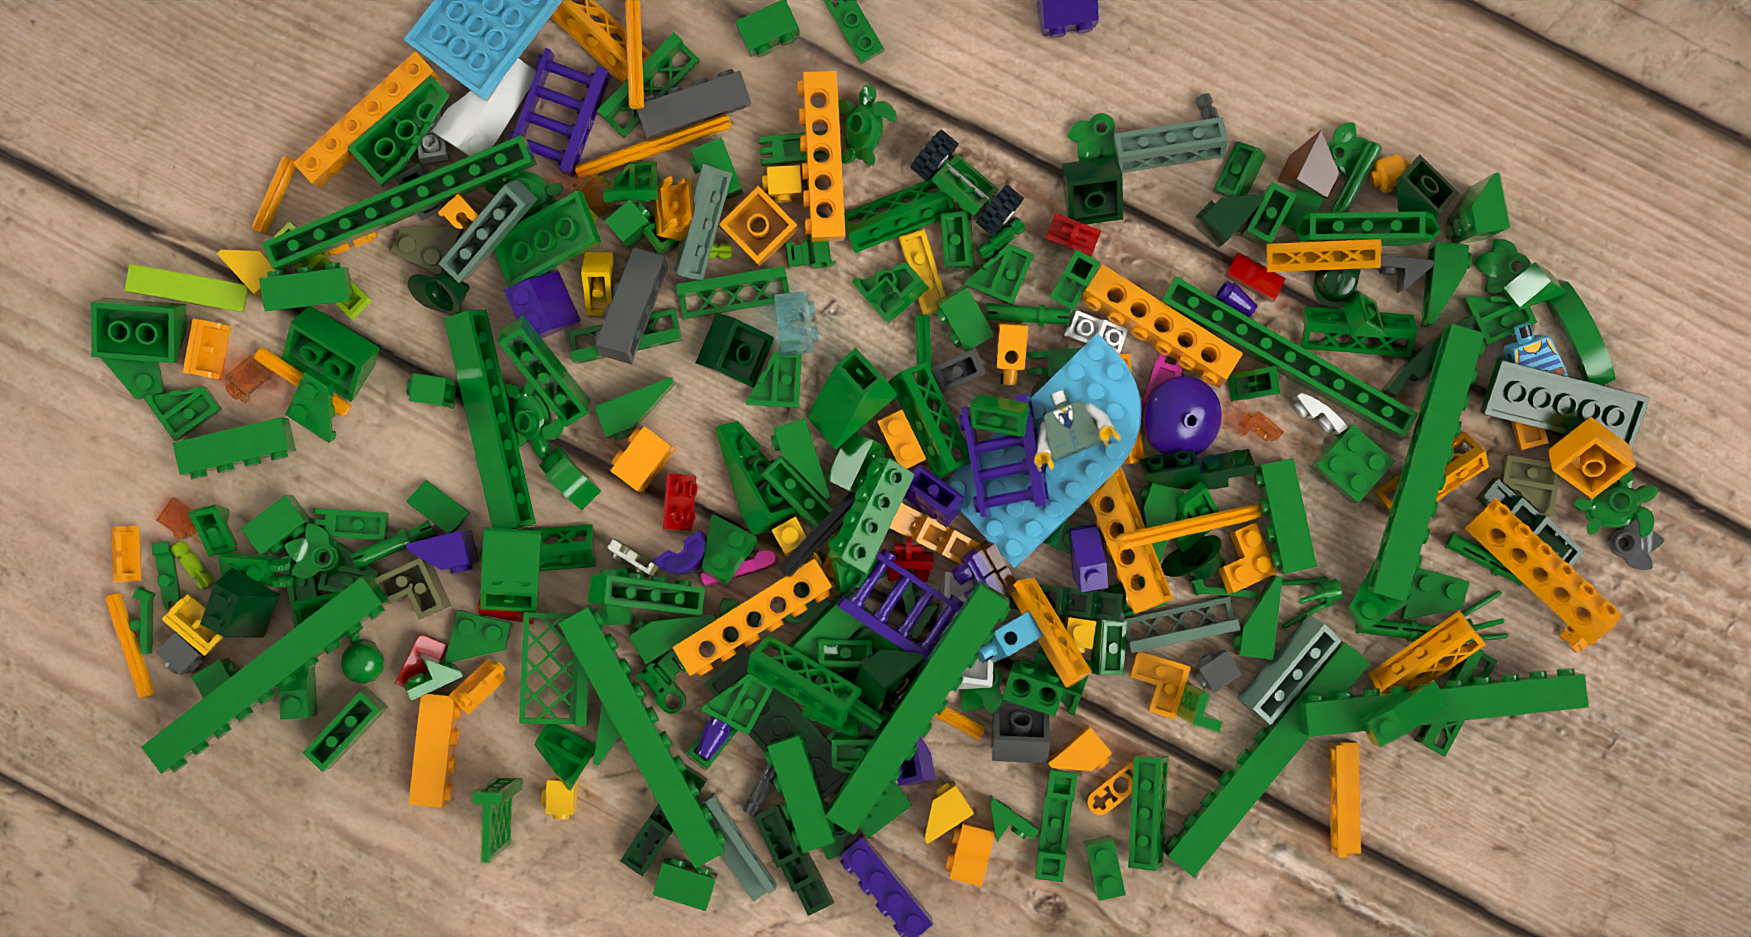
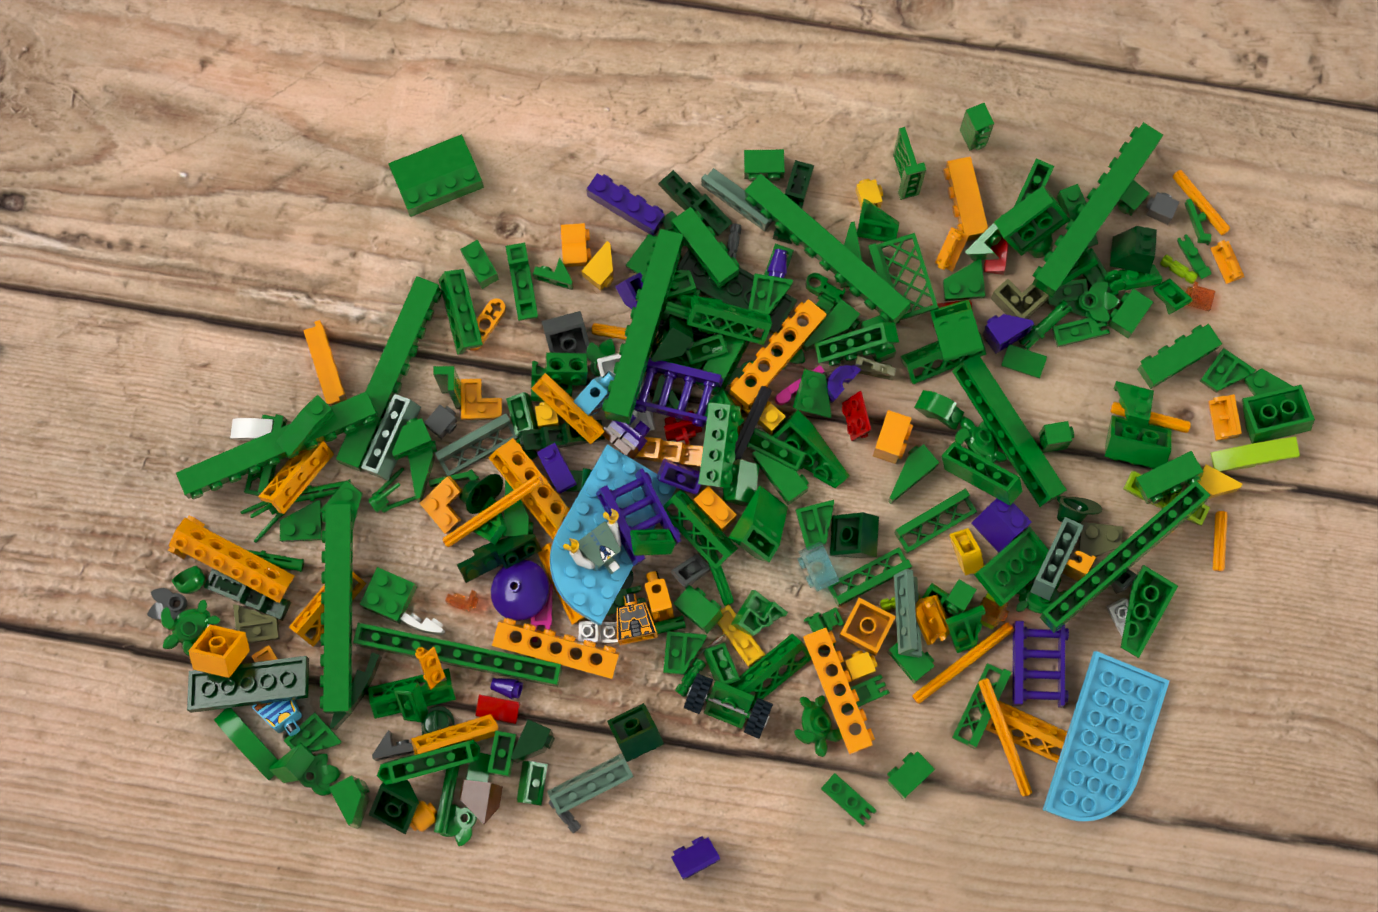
camera: 165 degrees right, 10 degrees down
yellow hinge [161,594,224,656] -> none
clear orange bracket [225,355,271,404] -> none
light orange brick [293,51,441,189] -> none
white wedge [432,58,537,157] -> none
dark grey brick [594,248,669,364] -> none
dark grey brick [636,69,751,140] -> none
red hips [1045,213,1101,257] -> none
light orange slope [1047,725,1112,771] -> none
green brick [1050,249,1101,310] -> none
green plate [1067,113,1117,161] -> none
green slope [1228,366,1280,402] -> none
green brick [1253,458,1317,574] -> none
green slope [1421,242,1472,327] -> none
none -> green hair [172,566,205,594]
none -> white slope [230,418,273,441]
none -> green slope [392,418,433,460]
none -> light orange hinge [415,647,445,690]
none -> torso [617,594,658,646]
none -> green brick [960,103,994,151]
none -> green slope [994,186,1070,256]

